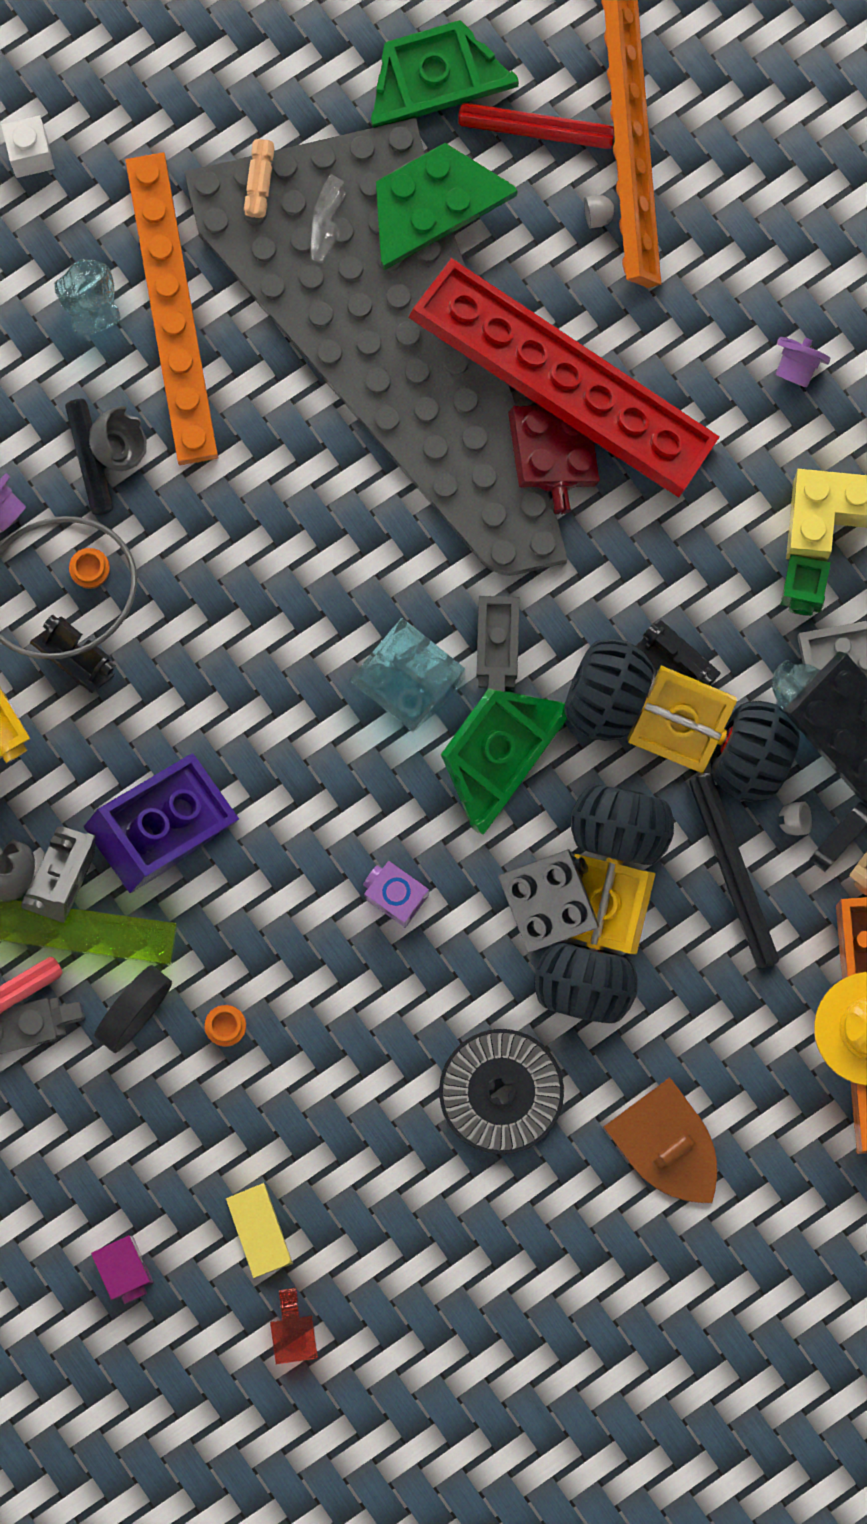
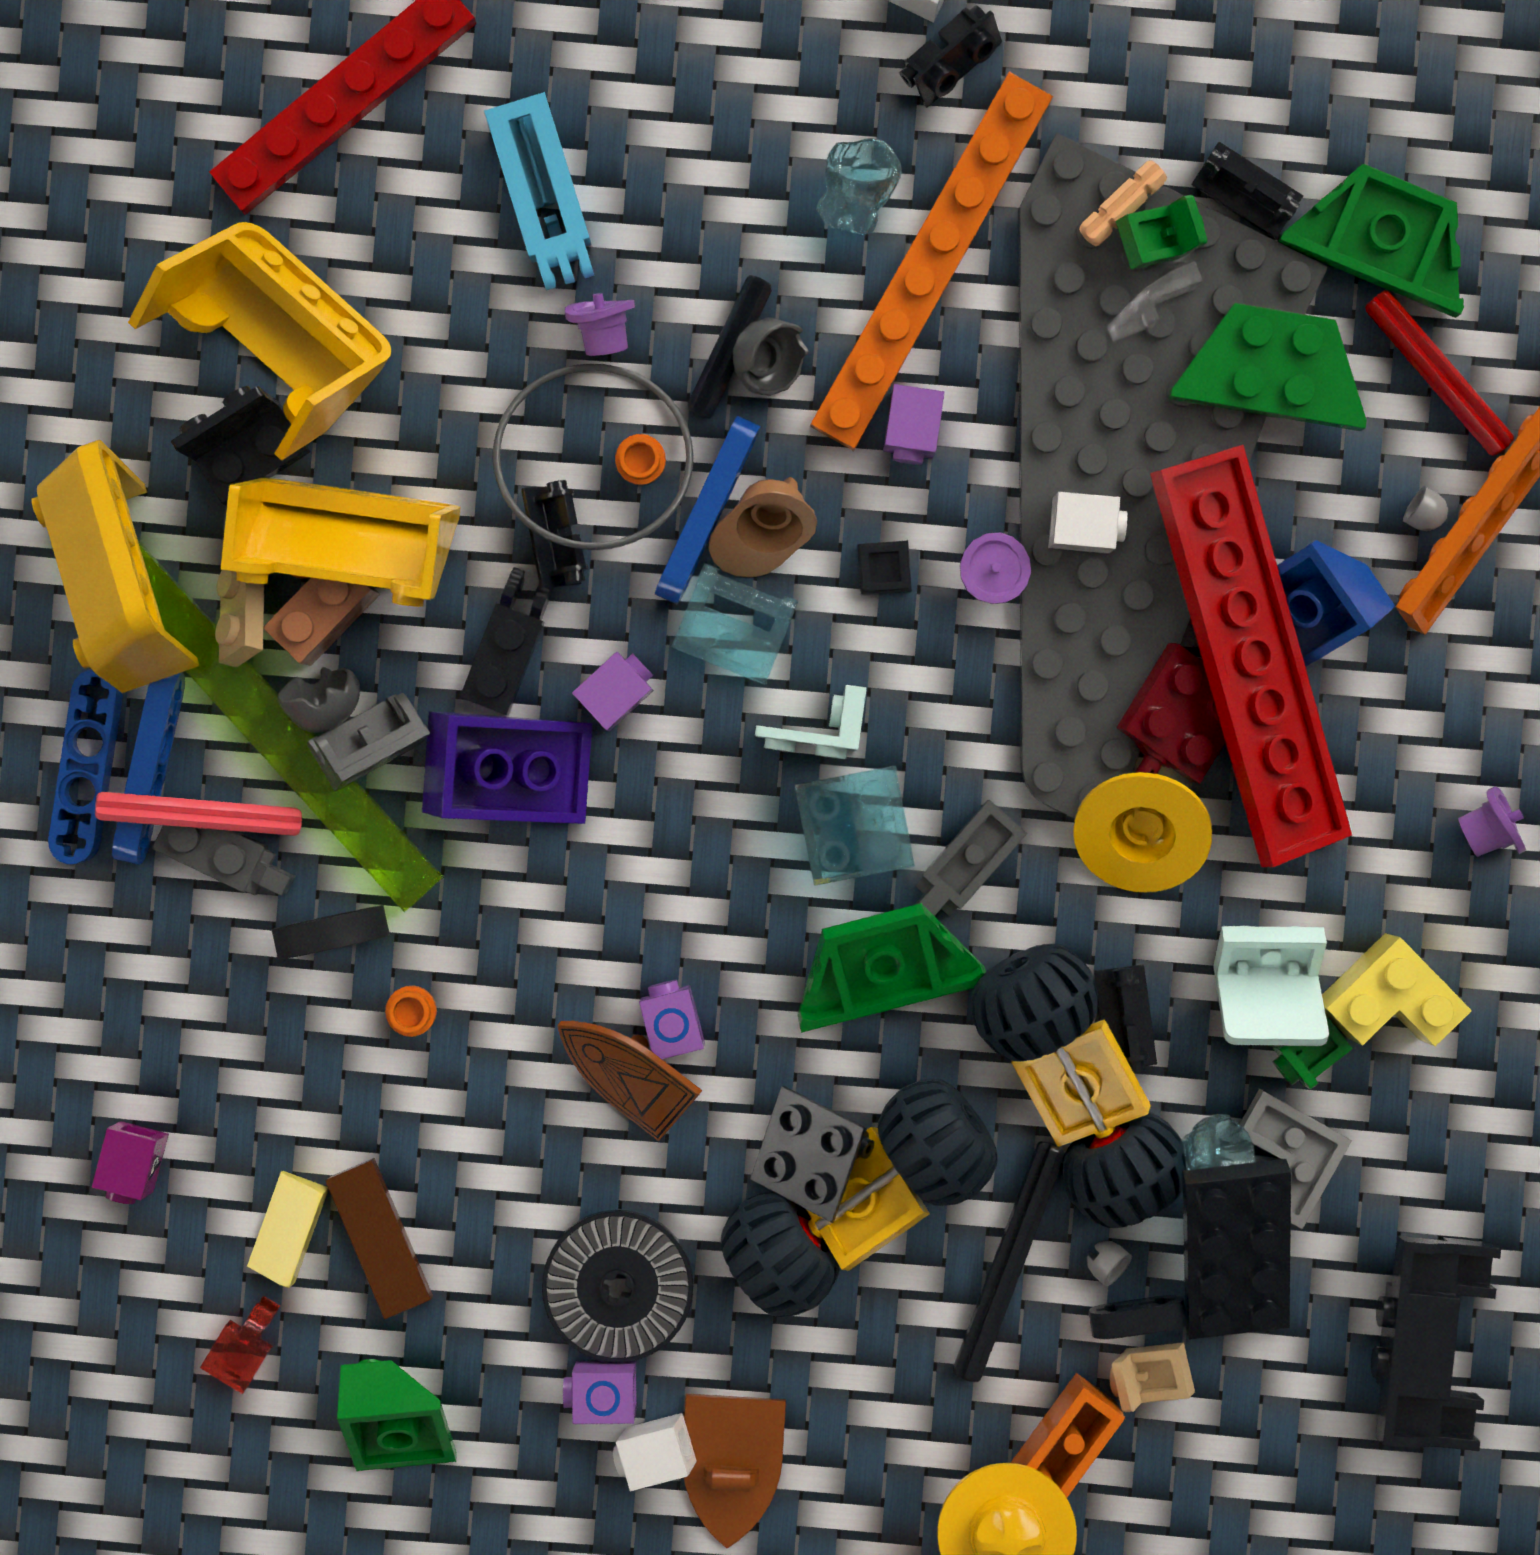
camera: 35 degrees right, 10 degrees up
none -> reddish brown tile [325,1158,433,1320]
none -> green slope [337,1359,457,1471]
none -> black hinge [460,567,554,716]
none -> dark orange shield [557,1021,702,1141]
none -> medium lavender brick [563,1360,637,1424]
none -> medium lavender brick [572,652,654,731]
none -> white brick [613,1413,697,1491]
none -> blue beam [655,416,761,605]
none -> clear light blue plate [671,563,799,685]
none -> medium nougat piece [709,477,817,578]
none -> light aqua bracket [755,685,867,759]
none -> black tile [857,540,912,596]
none -> medium lavender brick [883,384,945,465]
none -> black hinge [899,5,1002,108]
none -> medium lavender piece [960,533,1031,604]
none -> white brick [1048,492,1127,553]
none -> yellow hat [1073,772,1212,893]
none -> green bracket [1116,195,1207,270]
none -> black hinge [1191,142,1304,239]
none -> light aqua bracket [1213,925,1329,1046]
none -> blue slope [1277,540,1395,667]

